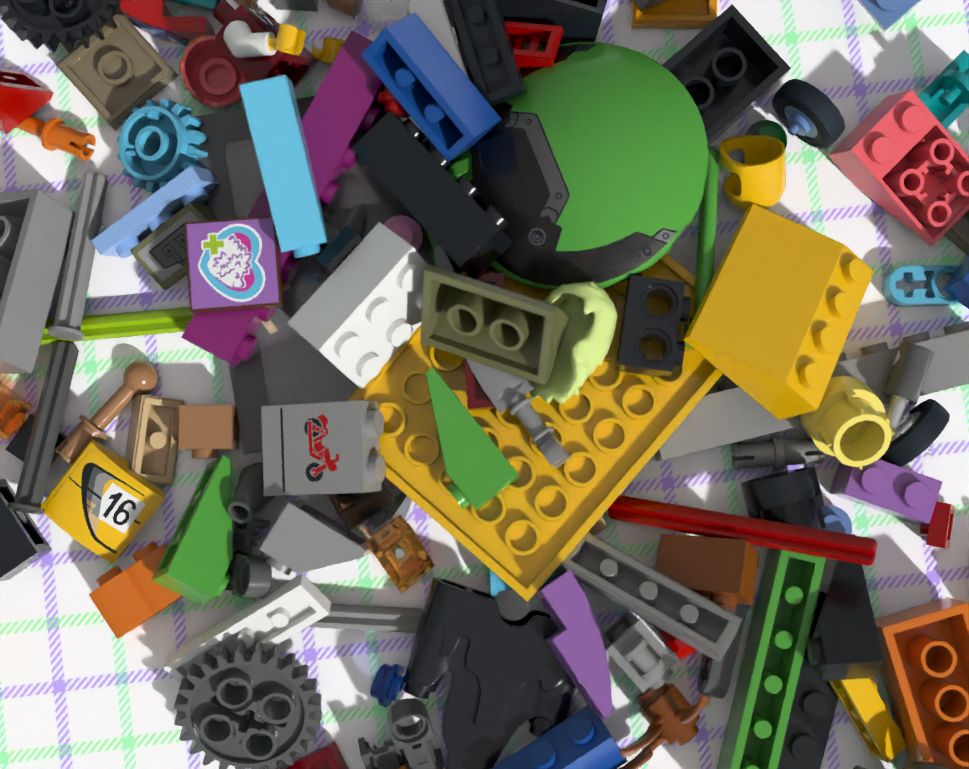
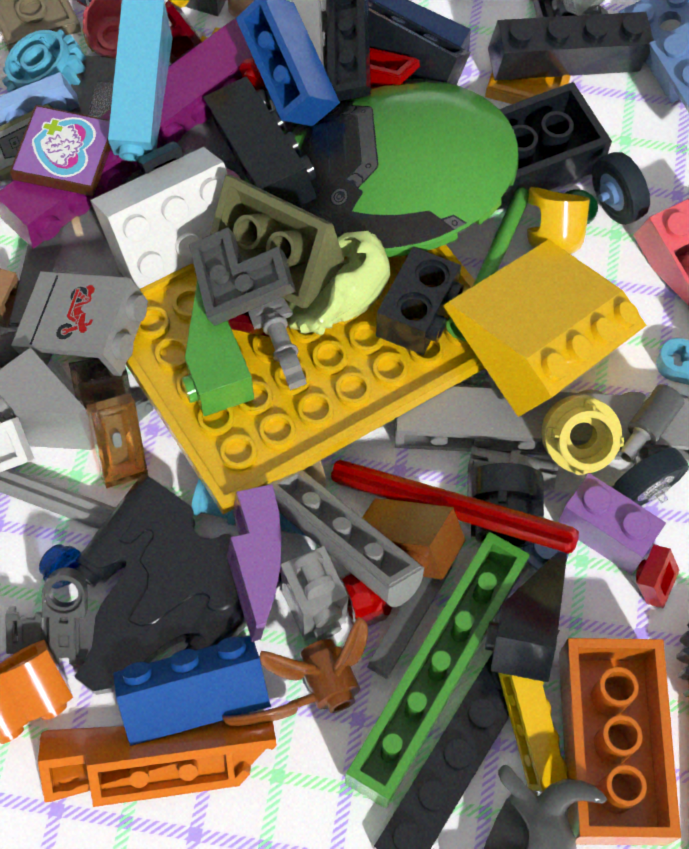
camera: 15 degrees right, 20 degrees down
none -> dark grey plate [189,228,296,326]

